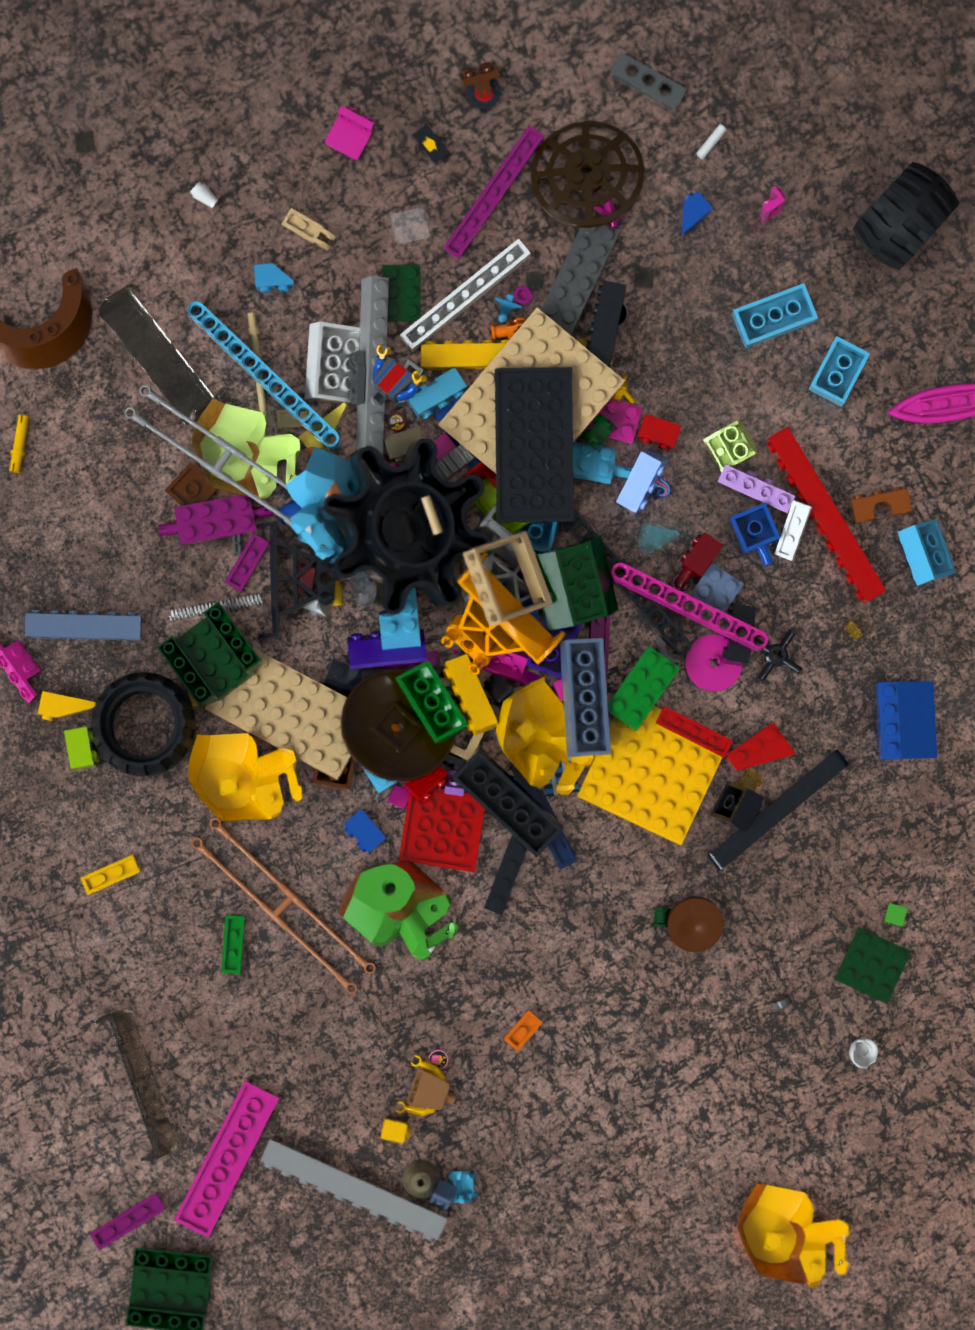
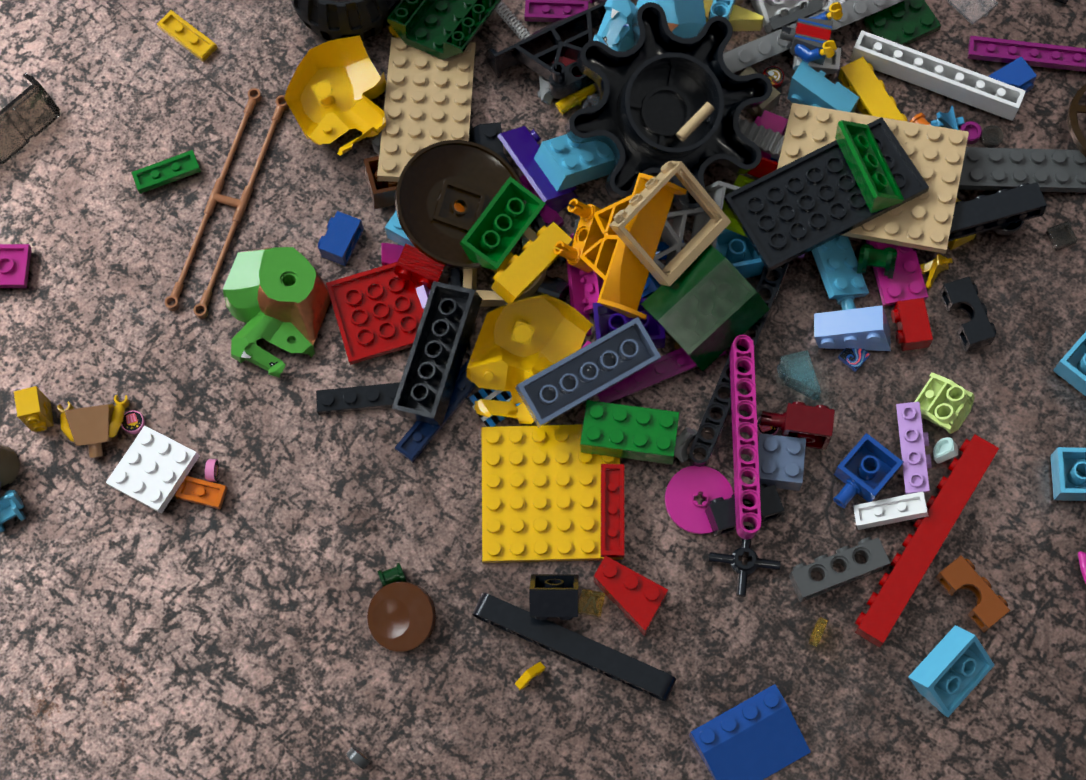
camera: 70 degrees right, 15 degrees down
none -> white plate [106,426,200,514]
none -> bright pink tile [205,459,219,482]
none -> yellow tile [515,662,546,690]
none -> dark grey brick [789,537,890,603]
none -> green slope [835,120,904,213]
none -> light aqua tile [933,437,958,464]
none -> black arch [940,276,996,352]
none -> blue slope [988,56,1037,93]

